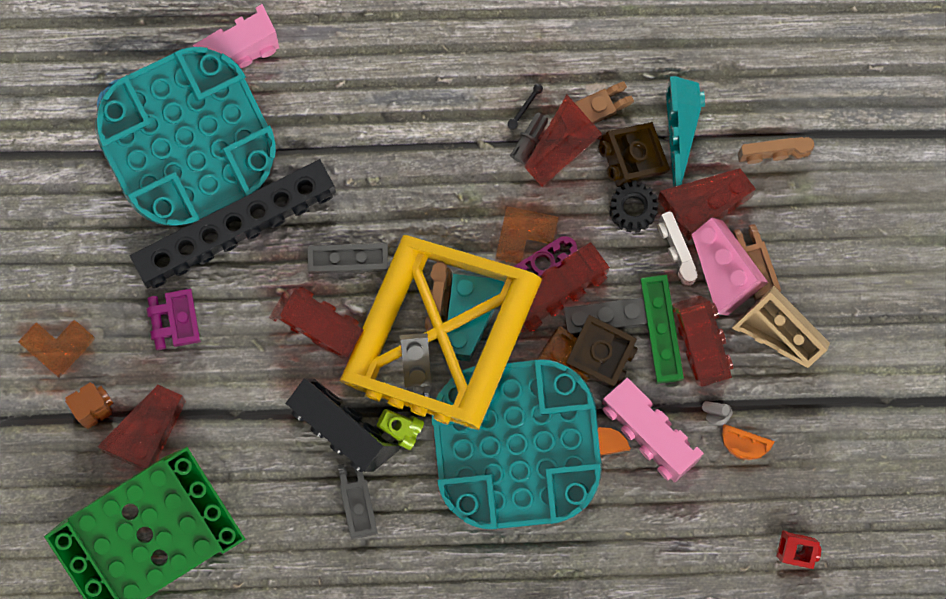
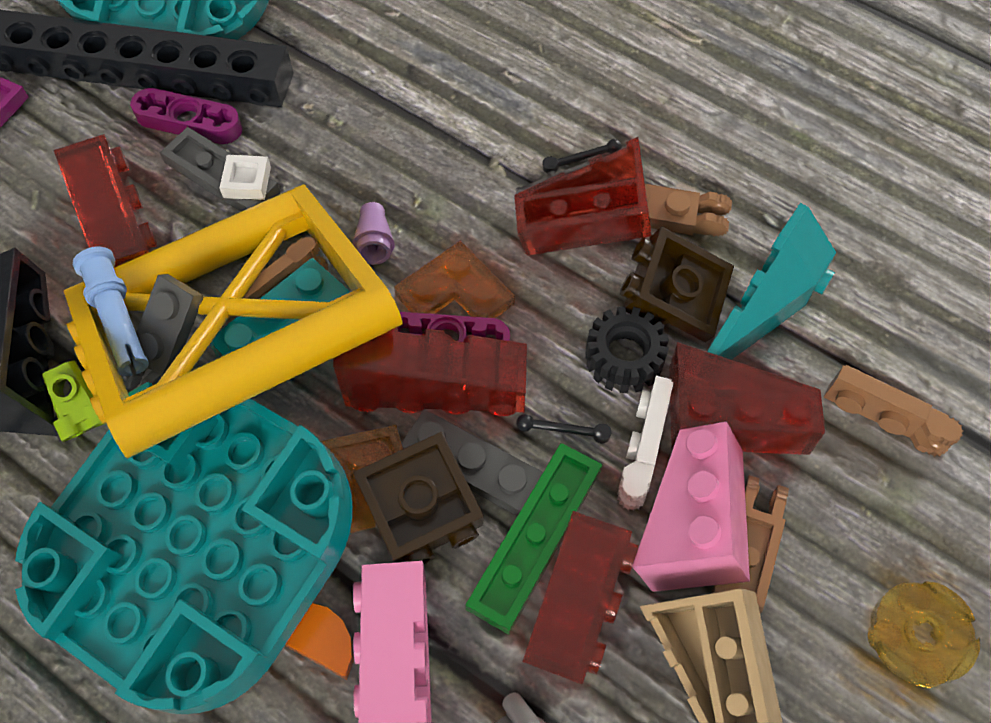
camera: 40 degrees right, 15 degrees down
none -> light blue pin [72,246,149,376]
none -> magenta beam [130,88,242,144]
none -> white tile [220,155,271,200]
none -> lavender cone [352,202,395,265]
none -> black hinge [516,414,612,444]
none -> clear yellow plate [868,581,980,689]

